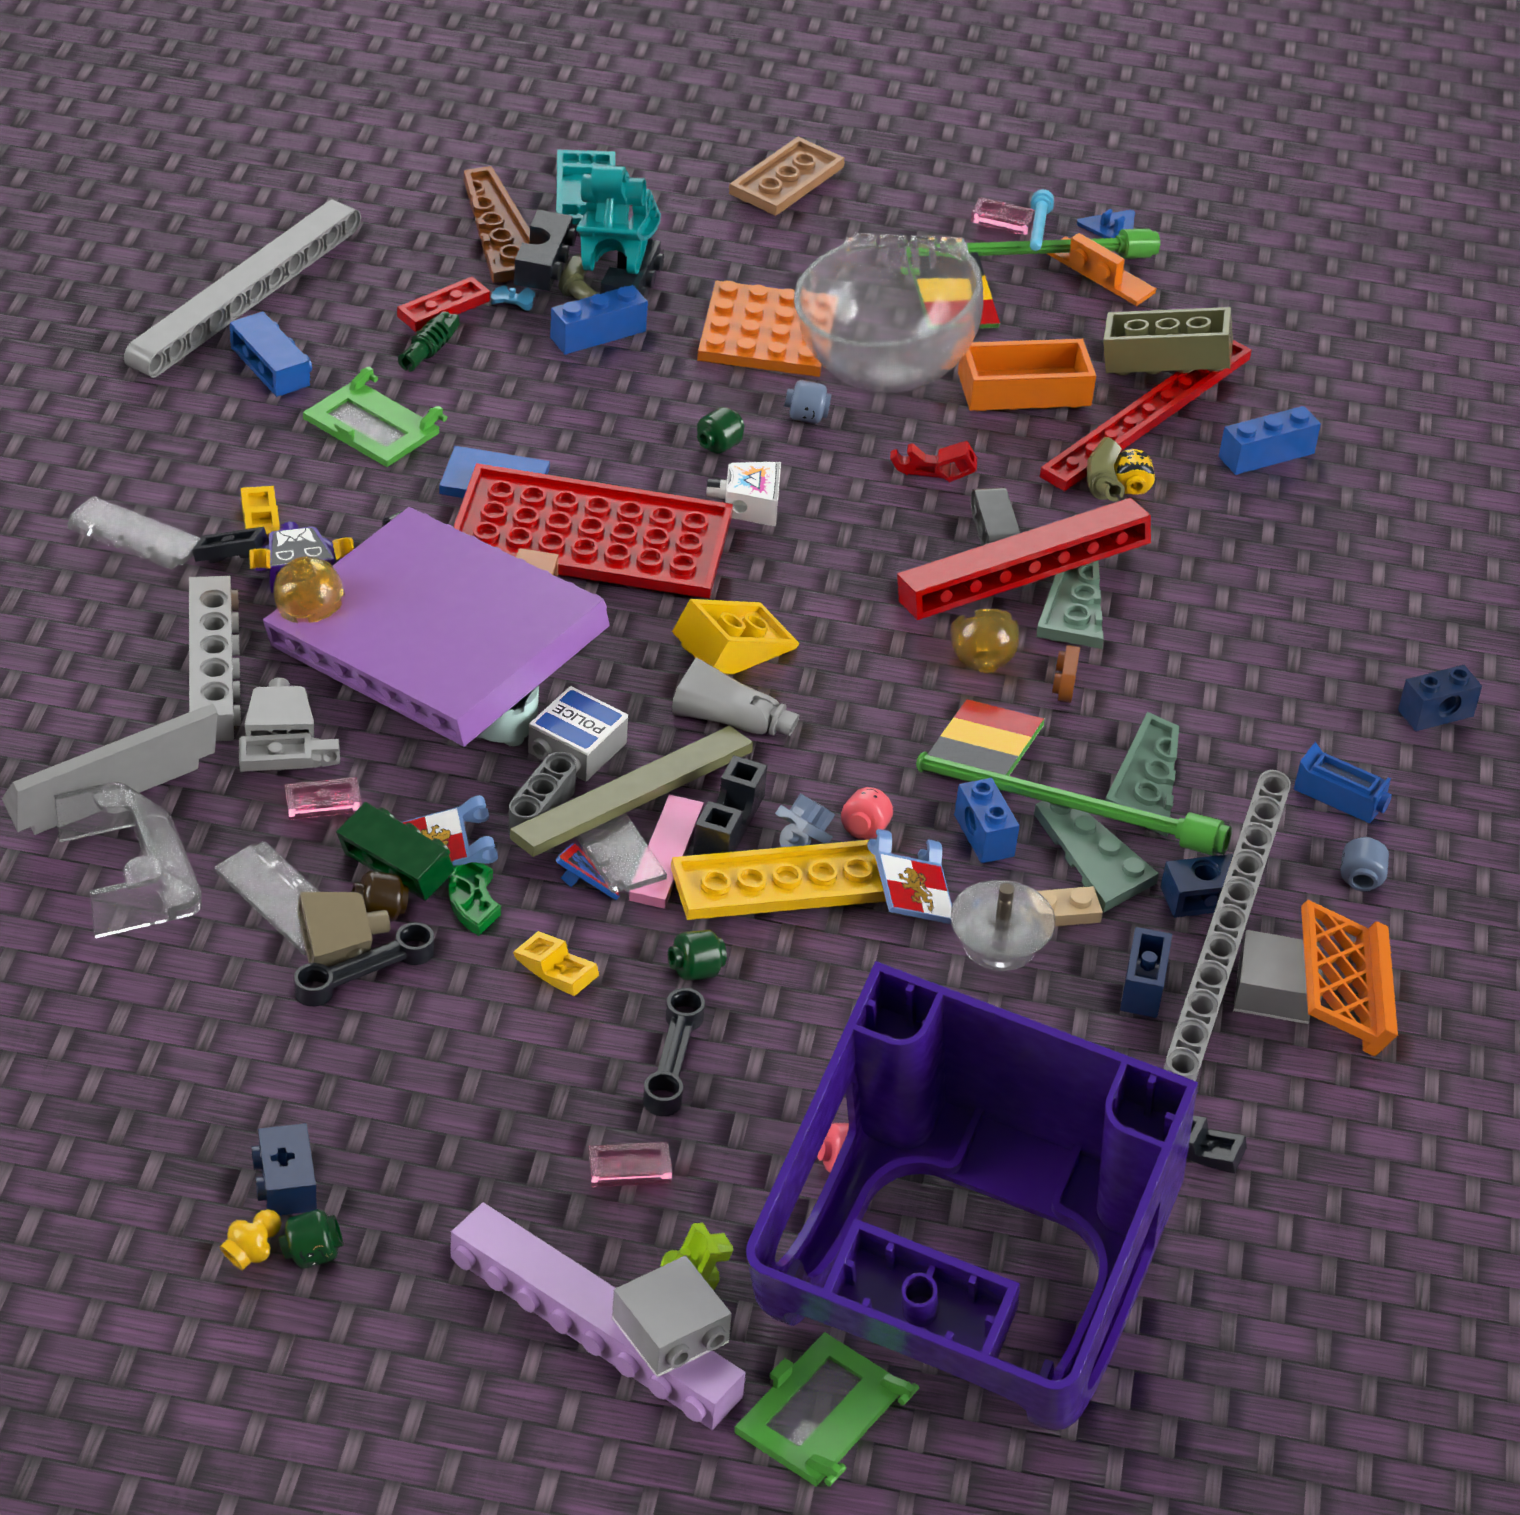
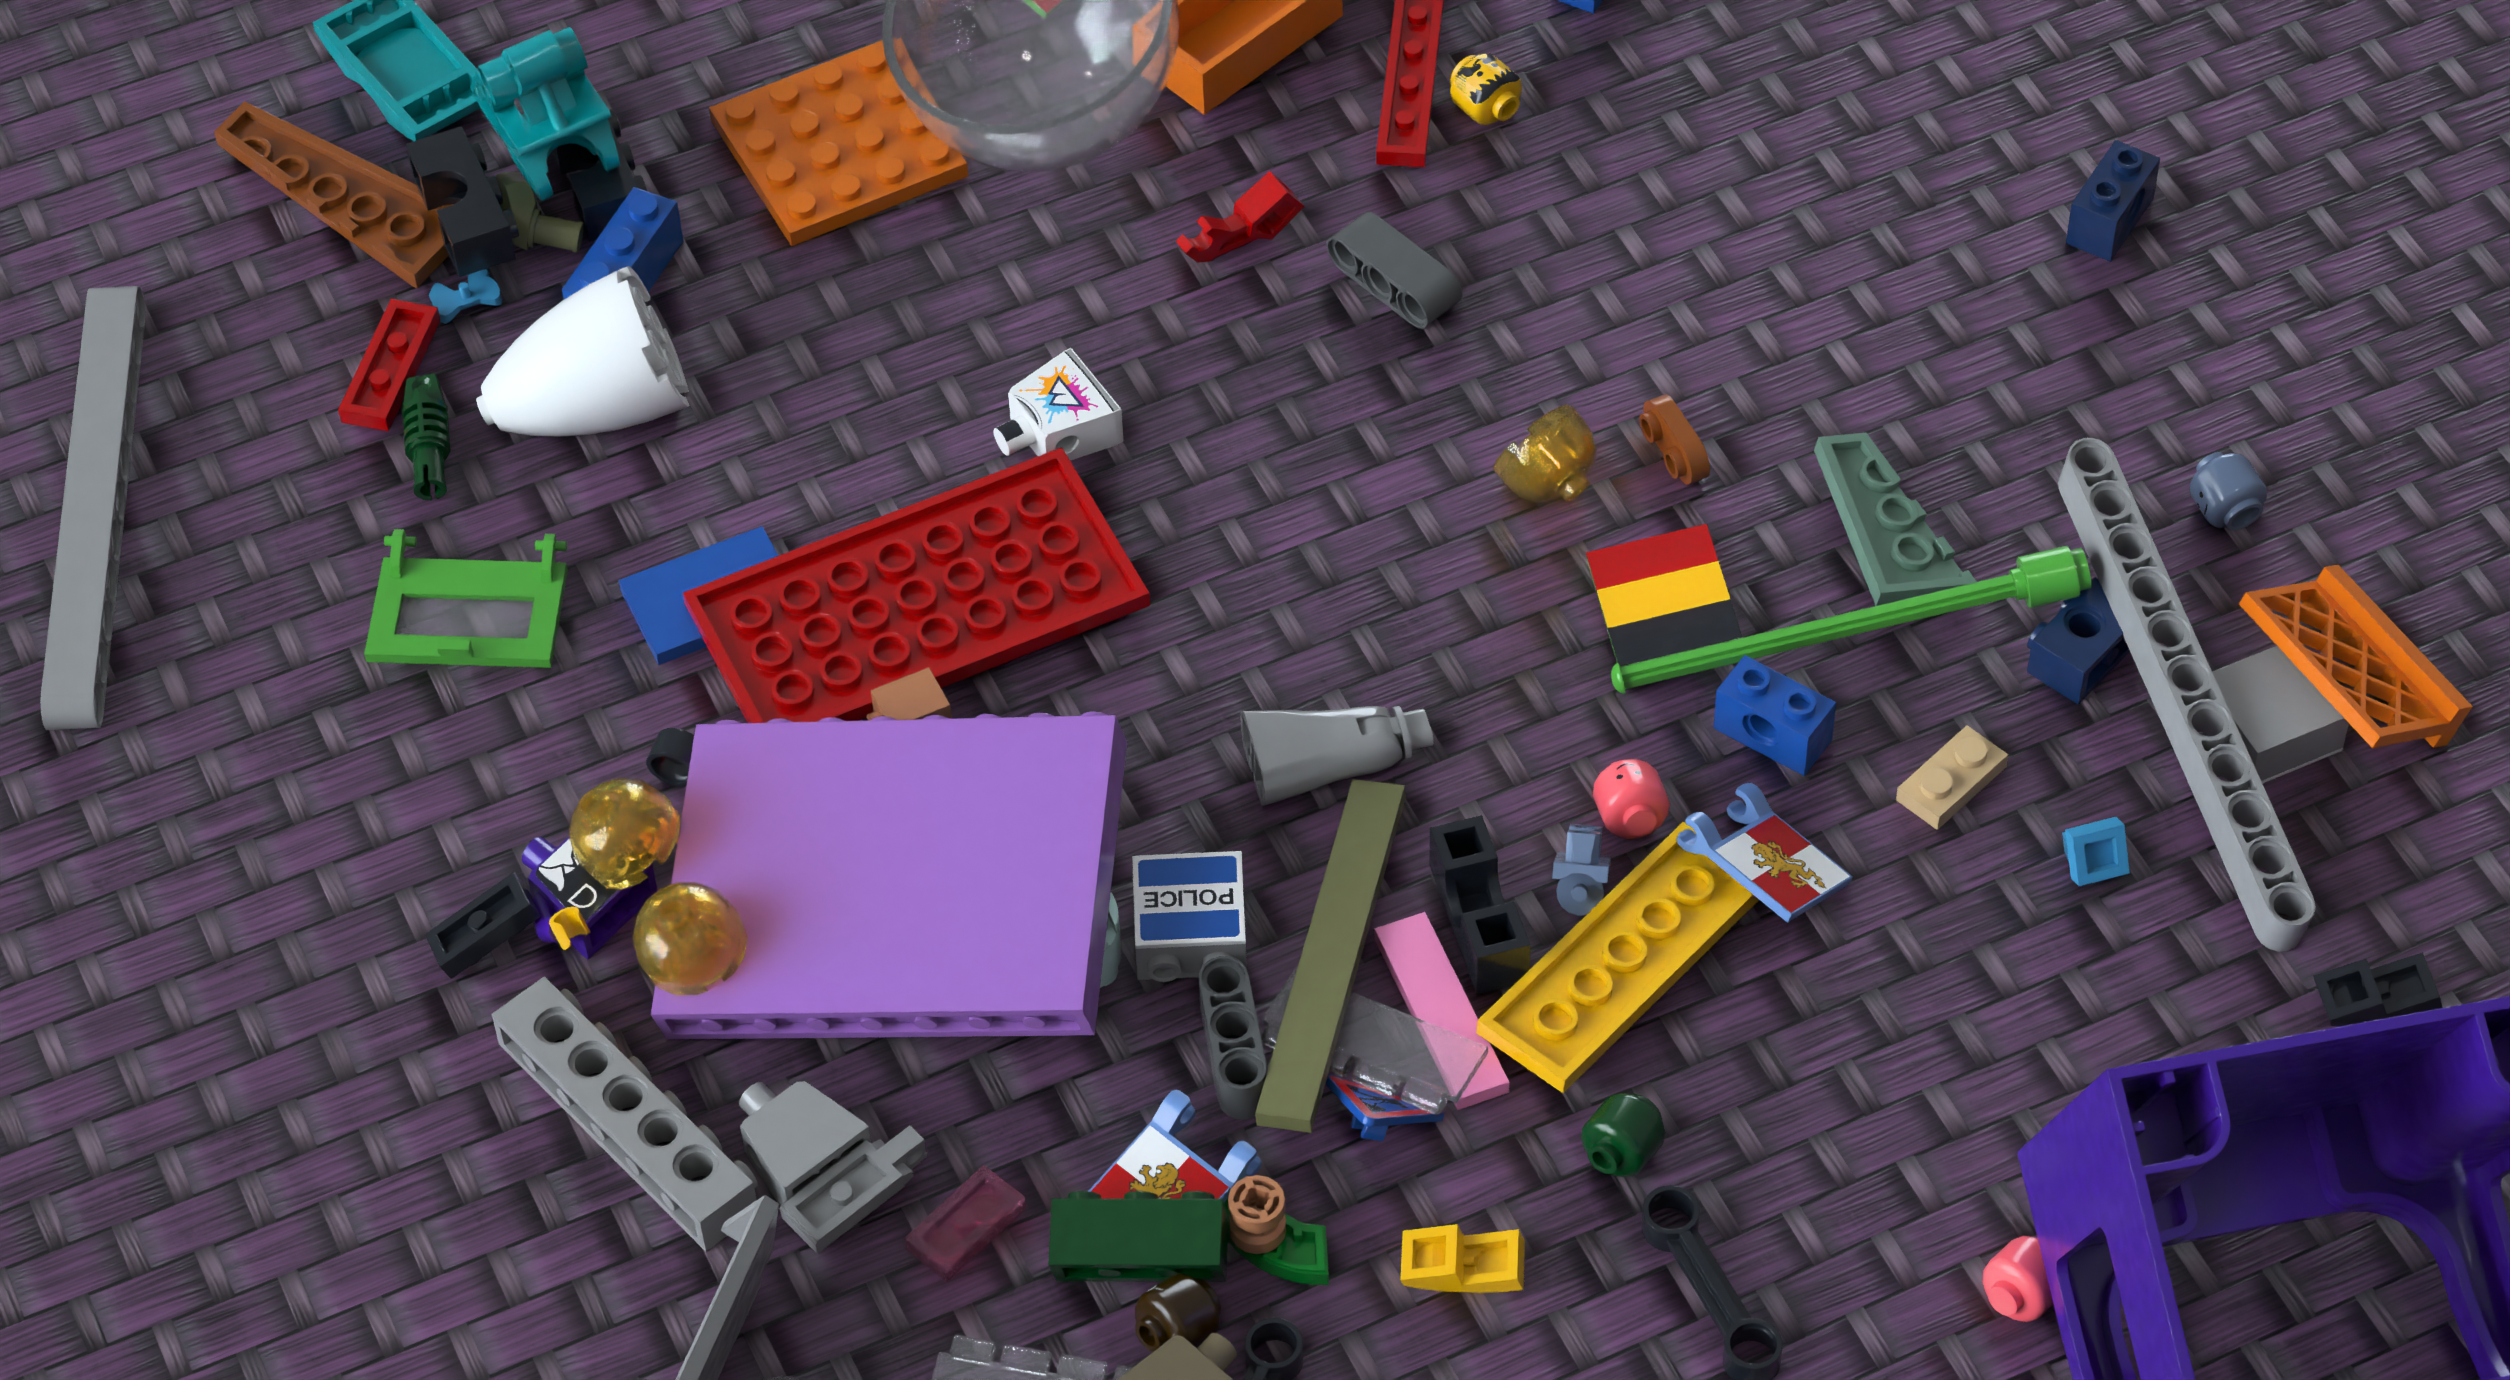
camera: 30 degrees left, 10 degrees up
clear windscreen [68,496,200,569] -> none
brick [230,311,312,397] -> none
yellow slope [240,486,280,538] -> none
yellow slope [672,599,799,674] -> none
dark green head [697,407,744,454] -> none
sand blue head [784,380,832,424] -> none
red brick [897,497,1151,620] -> none
clear piece [950,880,1055,971] -> none
sand green wing [1034,801,1159,913] -> none
sand green wing [1036,560,1104,649] -> none
olive arm [1087,437,1125,502] -> none
dark blue brick [1120,927,1172,1018] -> none
blue window [1294,742,1392,823] -> none
none -> white cylinder [476,266,690,437]
none -> clear yellow cylinder [568,777,681,890]
none -> nougat wheel [1228,1175,1286,1254]
none -> dark azure tile [2062,817,2130,886]

